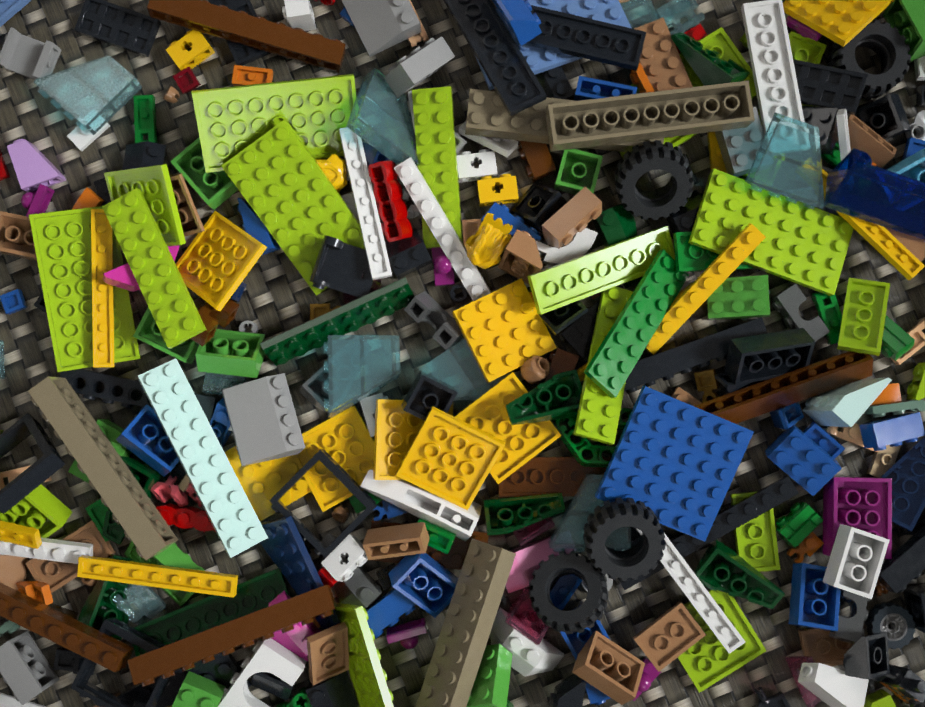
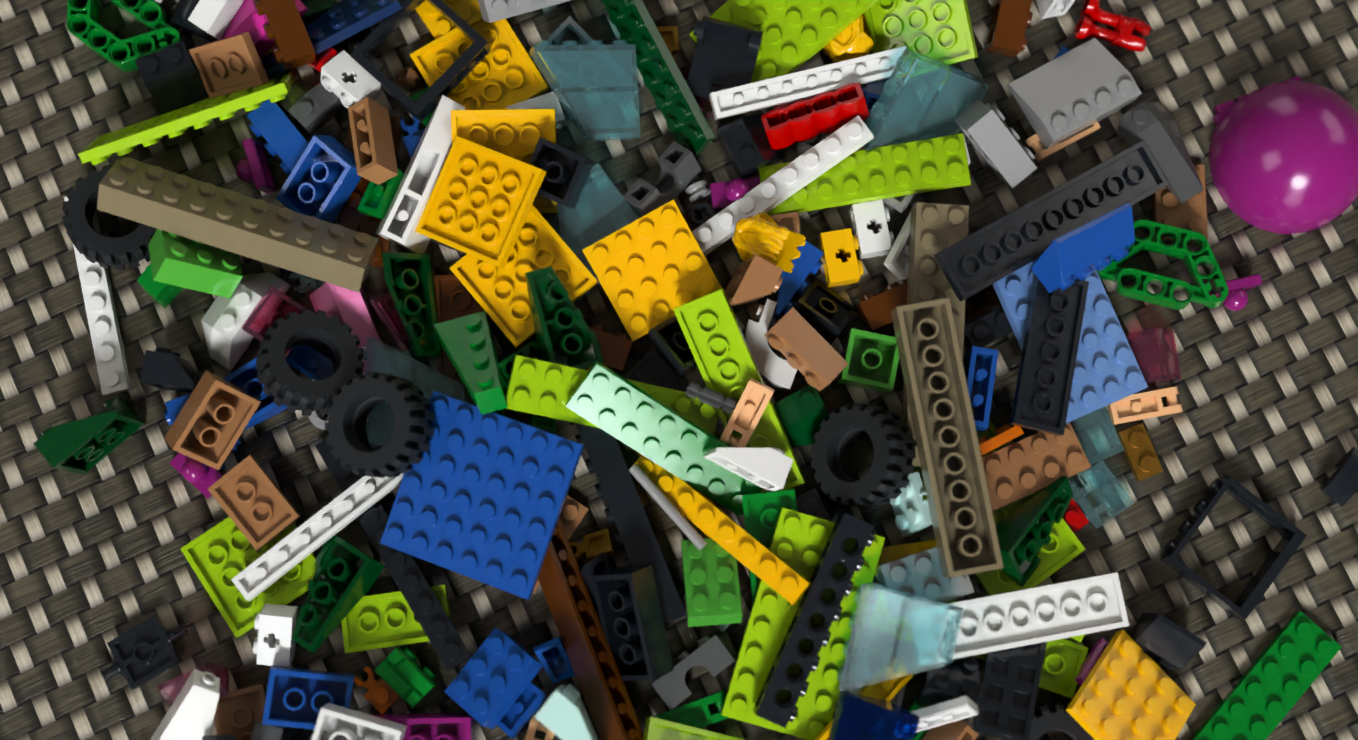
camera: 80 degrees right, 5 degrees down
medium nougat head [520,355,550,384] -> none
none -> white brick [253,604,298,667]
none -> green wedge [434,311,508,415]
none -> light grey bar [629,464,708,551]
none -> light grey bush [685,180,711,202]
none -> dark grey axle [686,382,737,414]
none -> white slope [704,447,793,492]
none -> light nougat plate [719,378,774,448]
none -> black brick [753,511,875,728]
none -> light aqua plate [889,472,932,538]

